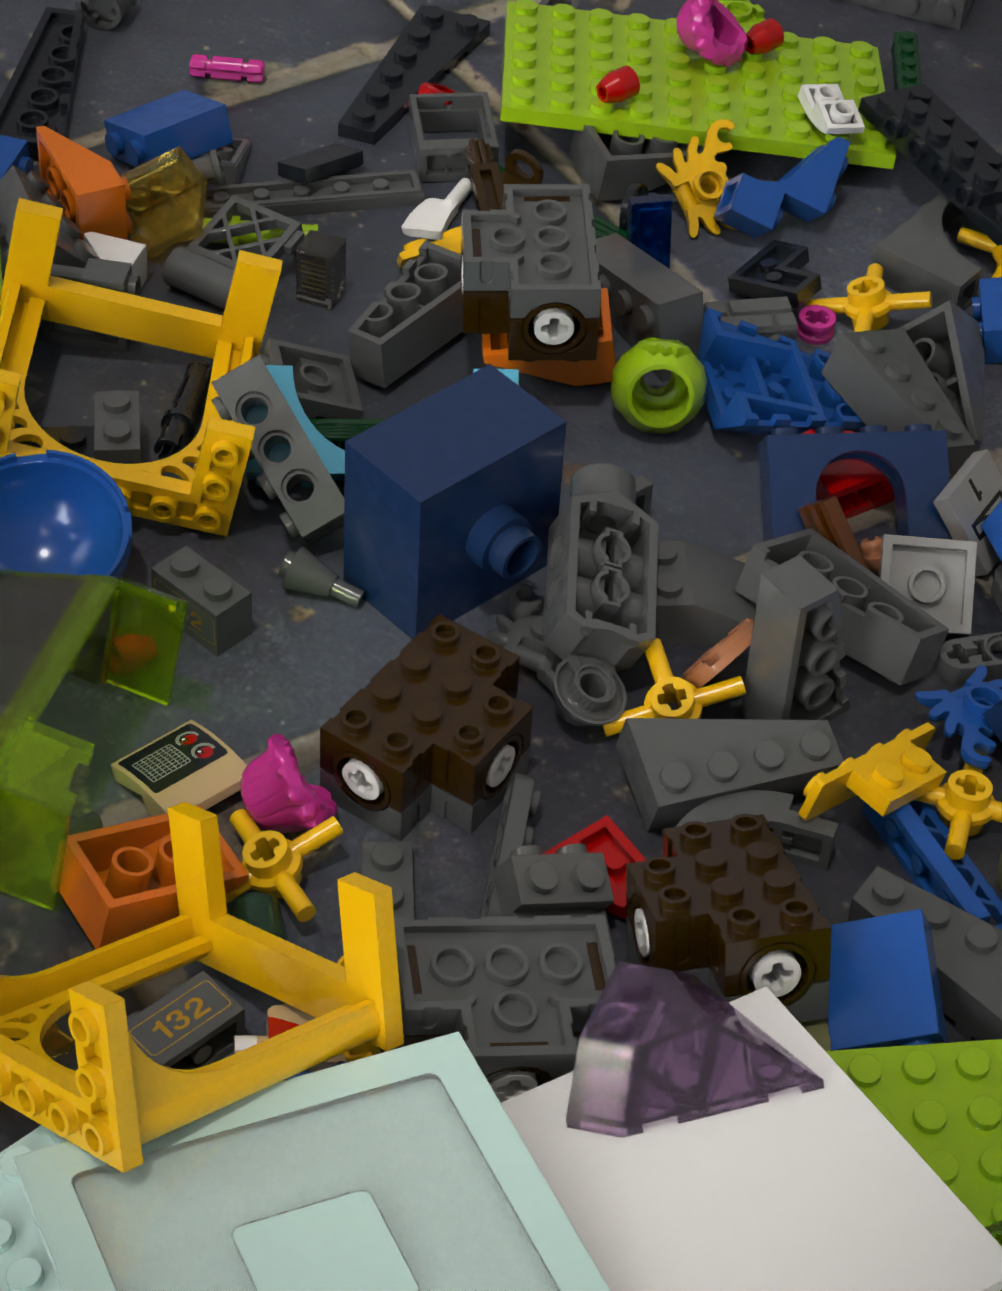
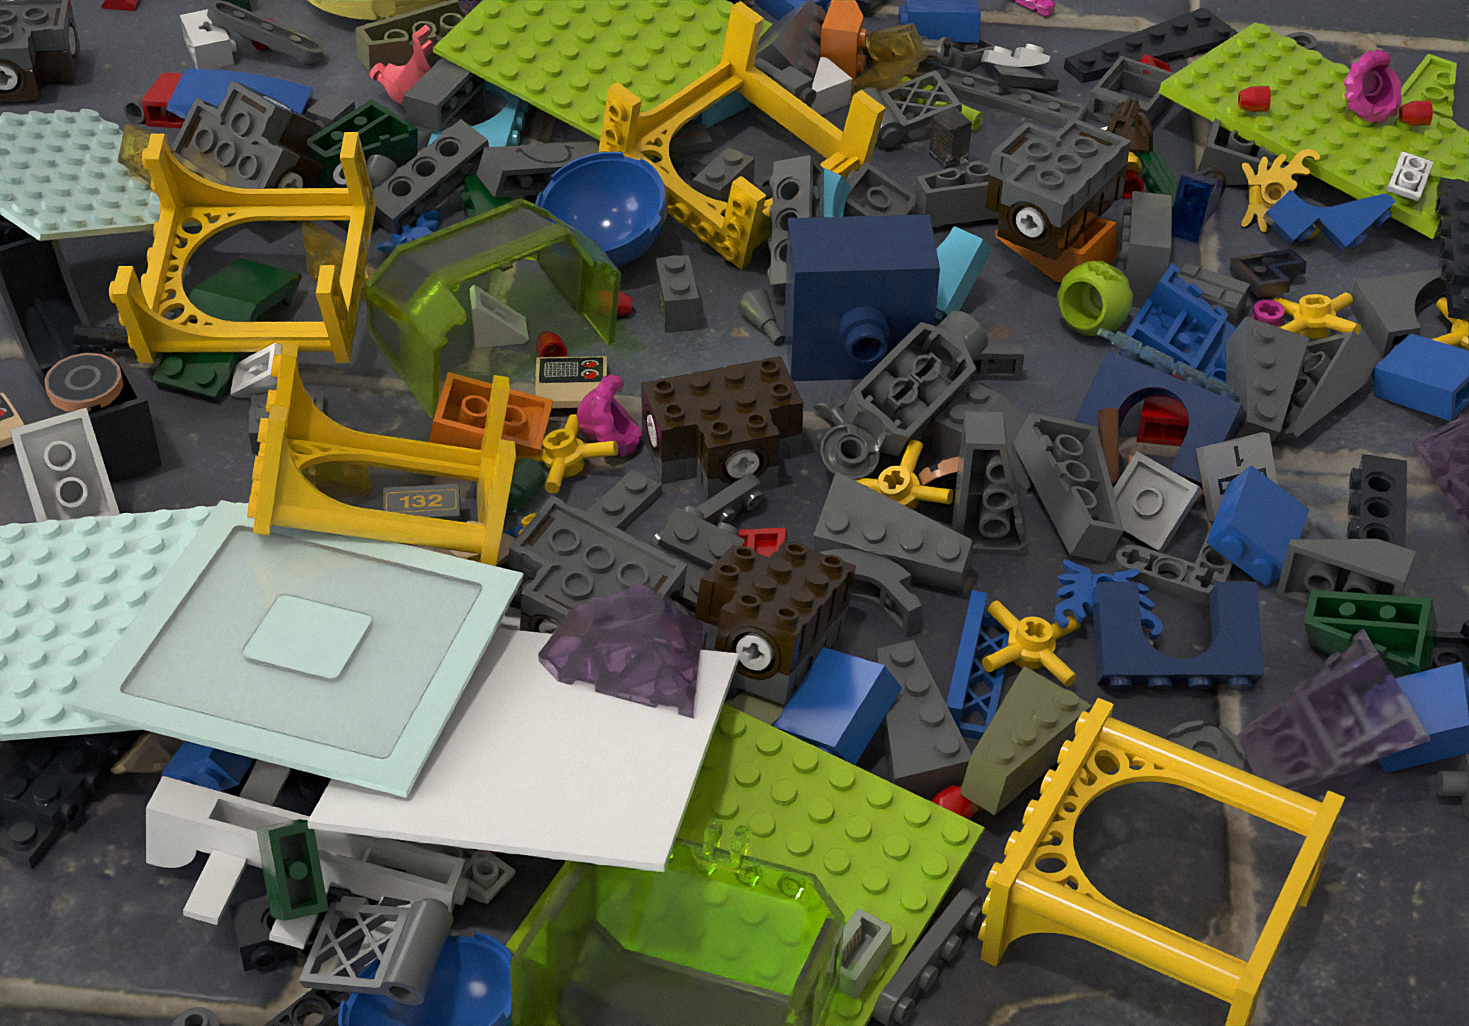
camera: 40 degrees right, 0 degrees up
yellow bracket [798,722,947,821] -> none
none -> red hose [536,331,567,357]
none -> white slope [981,43,1051,67]
none -> clear light blue windscreen [1097,328,1235,395]

